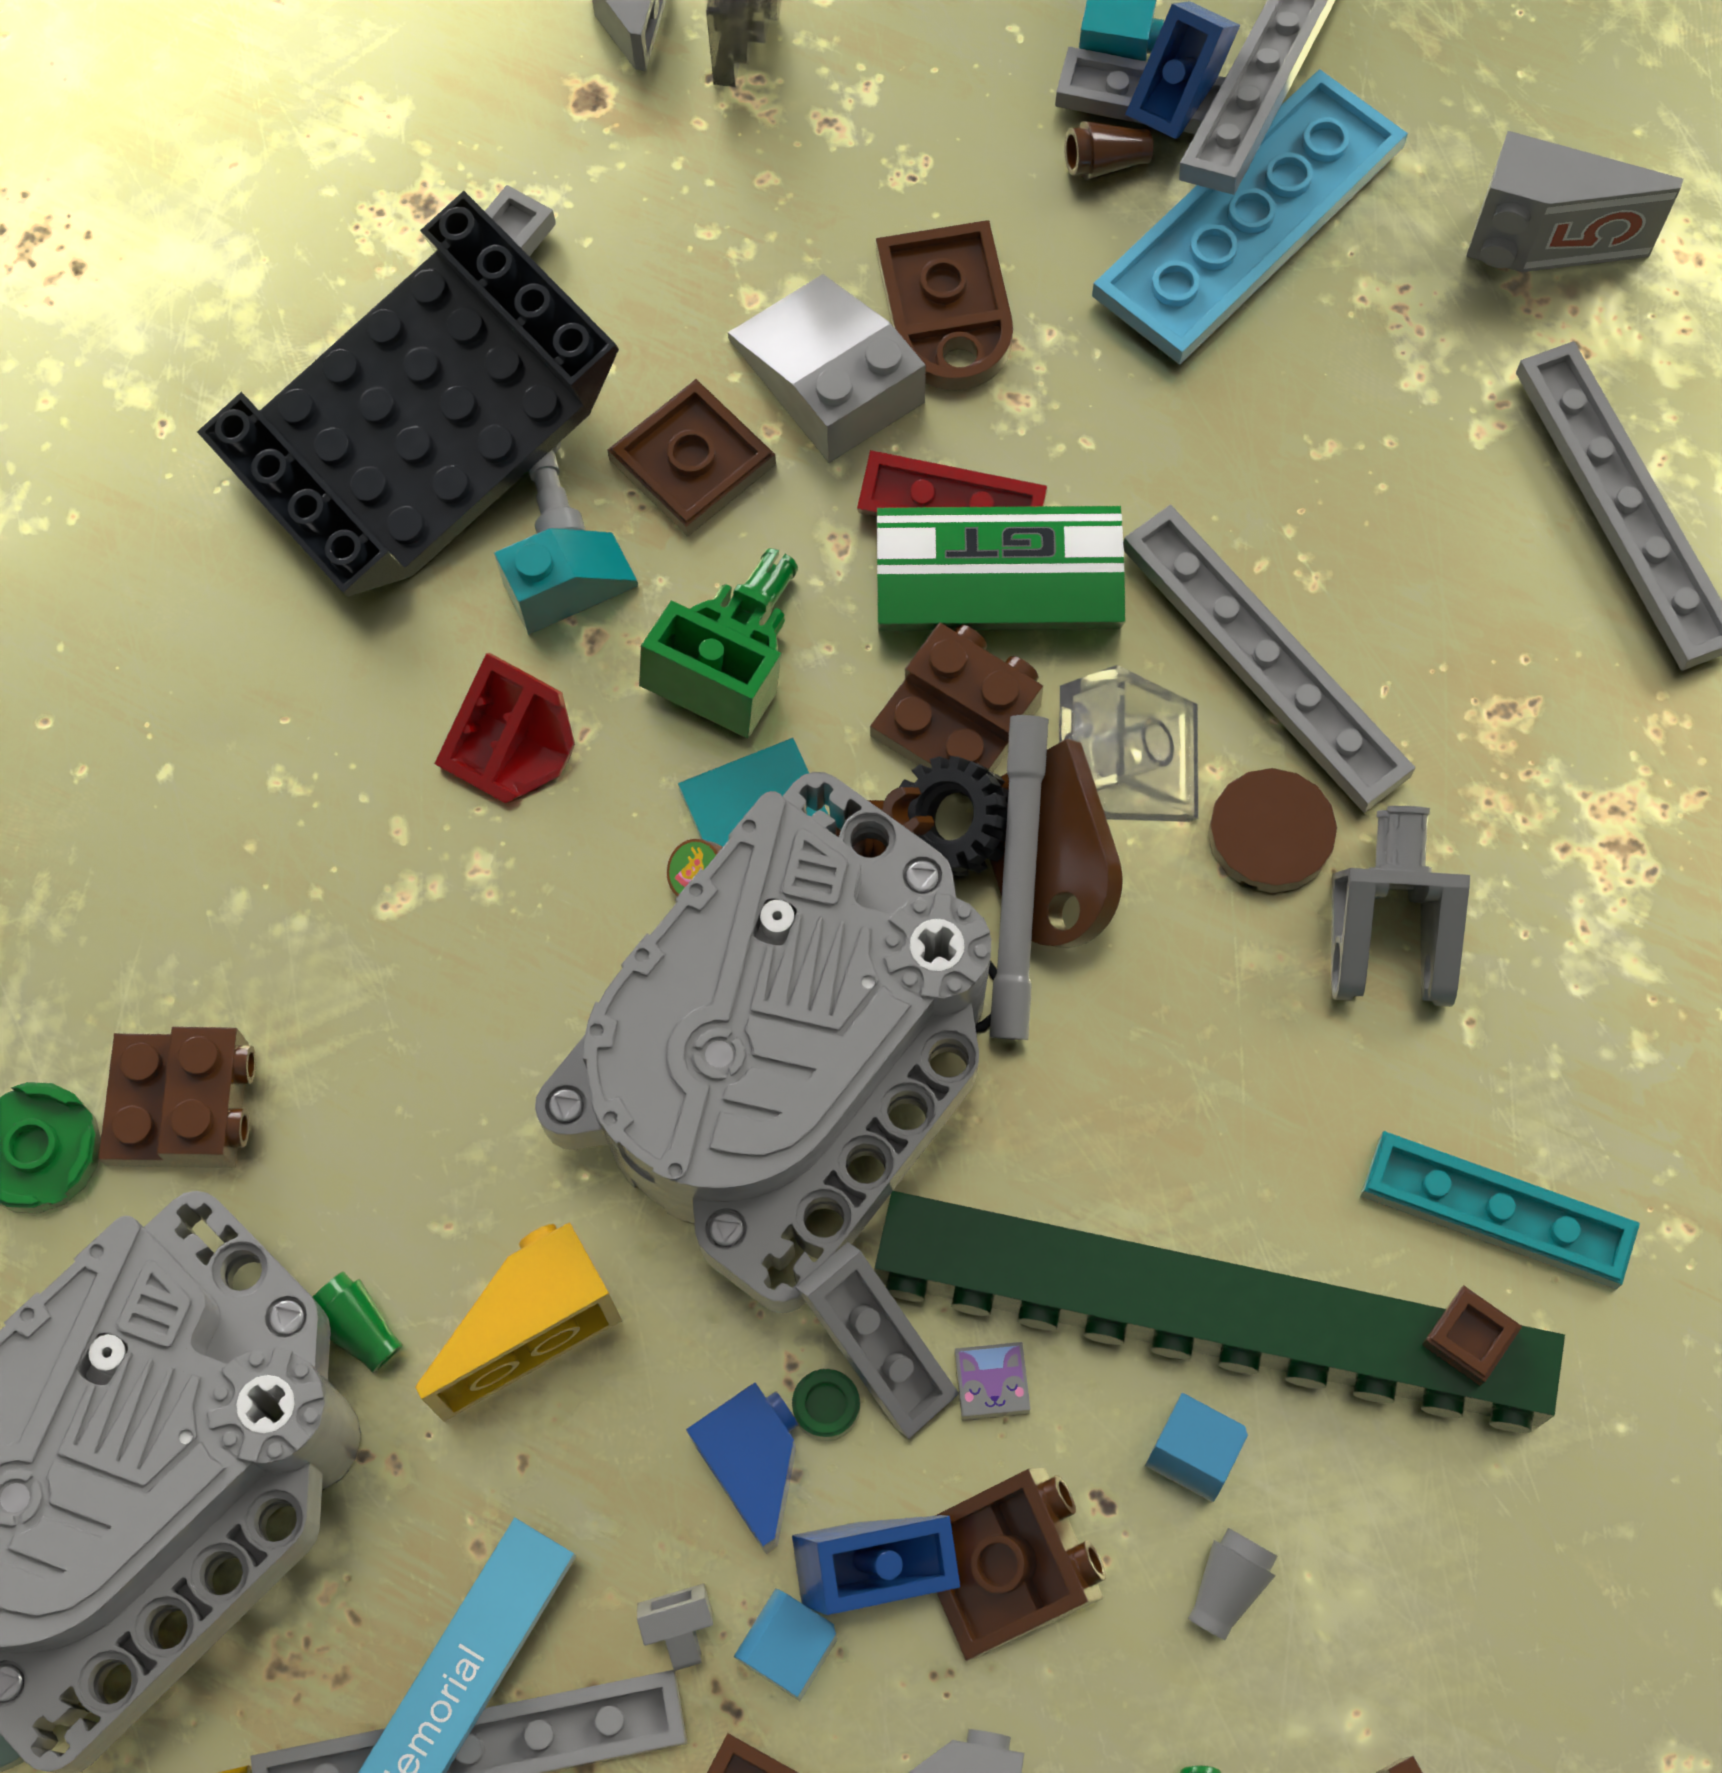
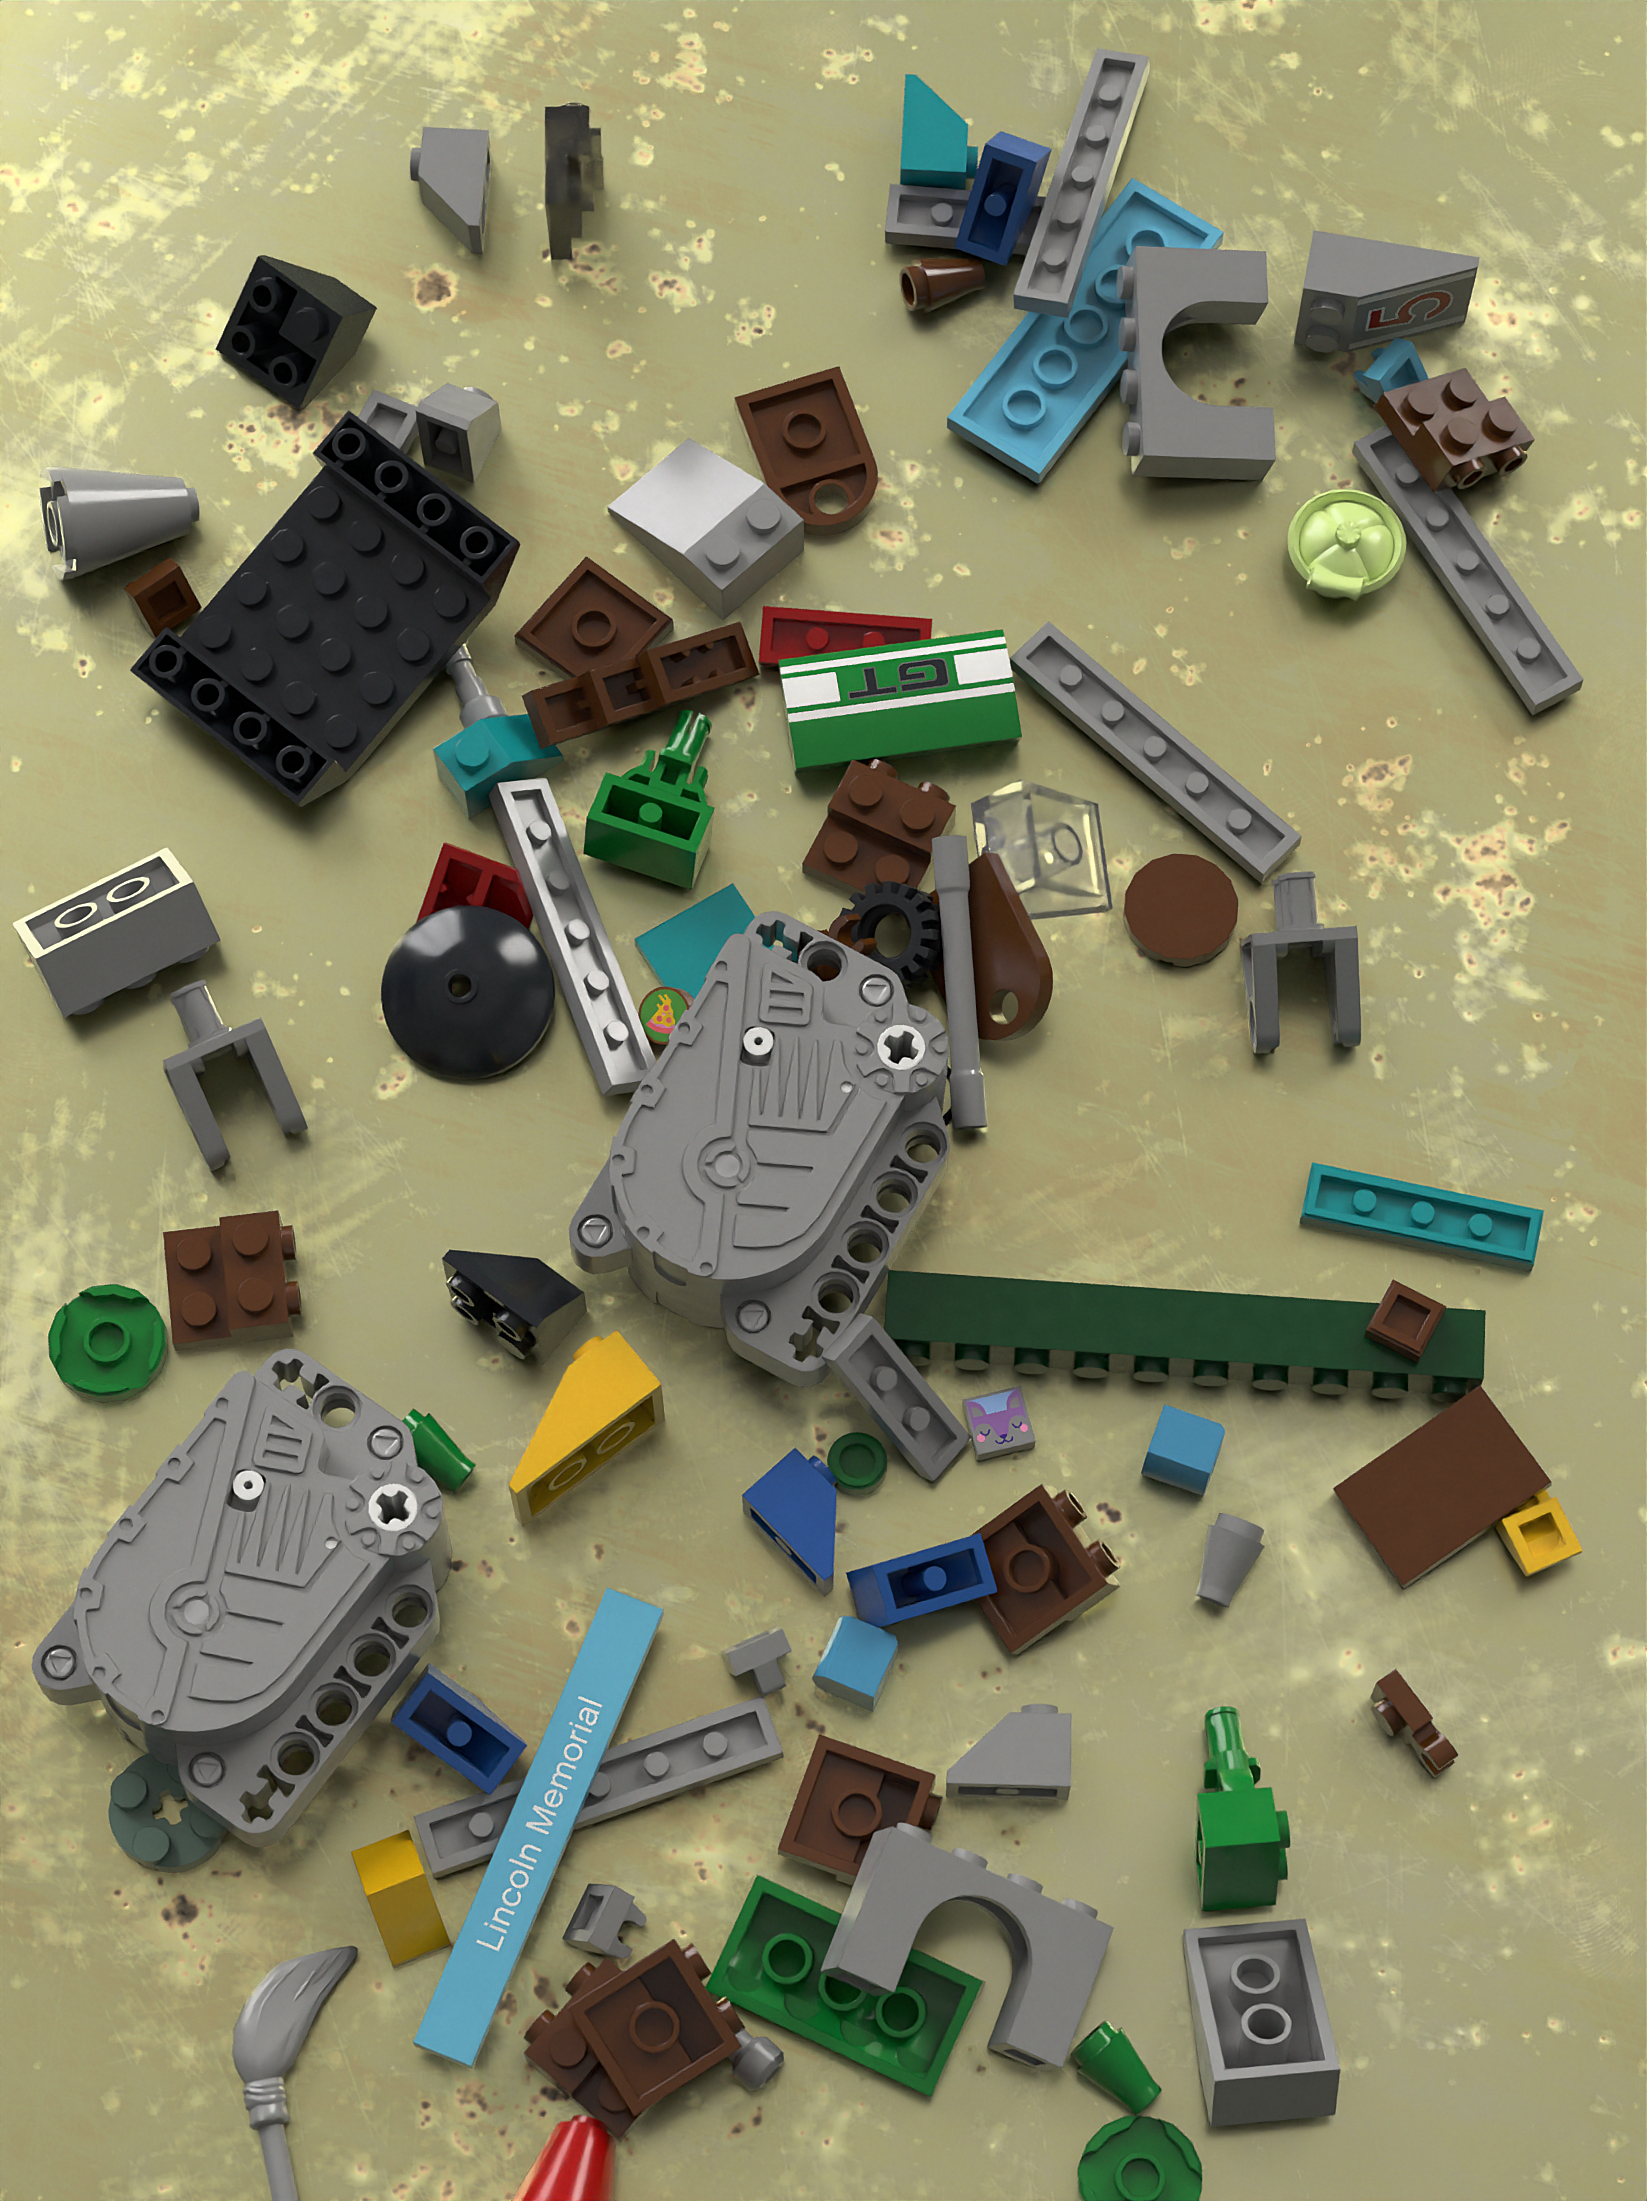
camera: 10 degrees left, 0 degrees up
none -> light grey slope [12,847,221,1018]
none -> light grey cone [40,466,200,580]
none -> reddish brown tile [124,557,202,639]
none -> light grey piece [163,979,308,1171]
none -> black slope [216,255,377,410]
none -> black dish [381,905,555,1080]
none -> blue slope [391,1663,527,1795]
none -> light grey slope [415,383,502,483]
none -> black slope [442,1249,587,1365]
none -> light grey plate [488,778,656,1096]
none -> reddish brown slope [522,621,760,750]
none -> light grey arch [1116,246,1276,480]
none -> yellowish green piece [1287,489,1406,601]
none -> reddish brown tile [1333,1385,1552,1589]
none -> medium azure tile [1353,337,1429,403]
none -> reddish brown plate [1374,368,1535,493]
none -> yellow slope [1495,1490,1583,1577]

